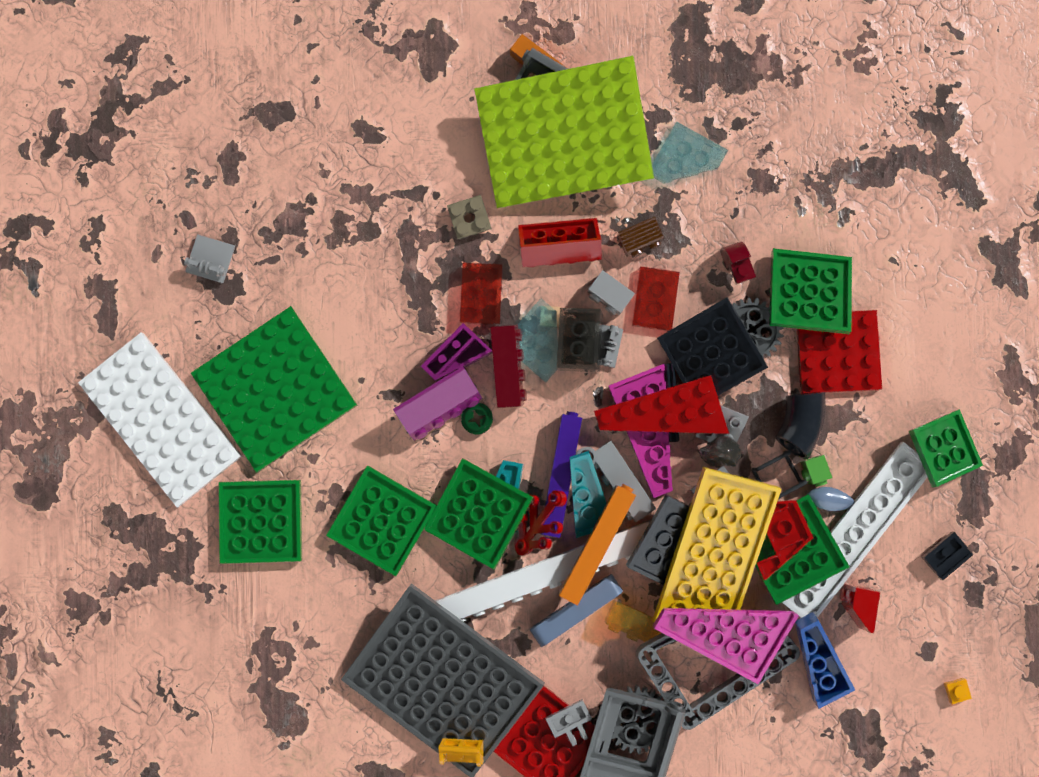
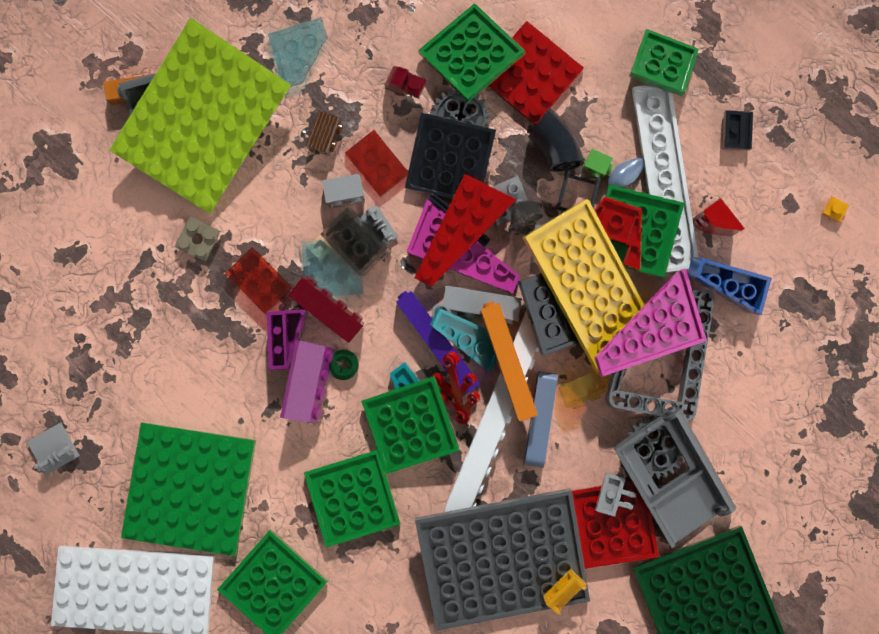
camera: 45 degrees left, 0 degrees up
red slope [518,218,602,267] -> none

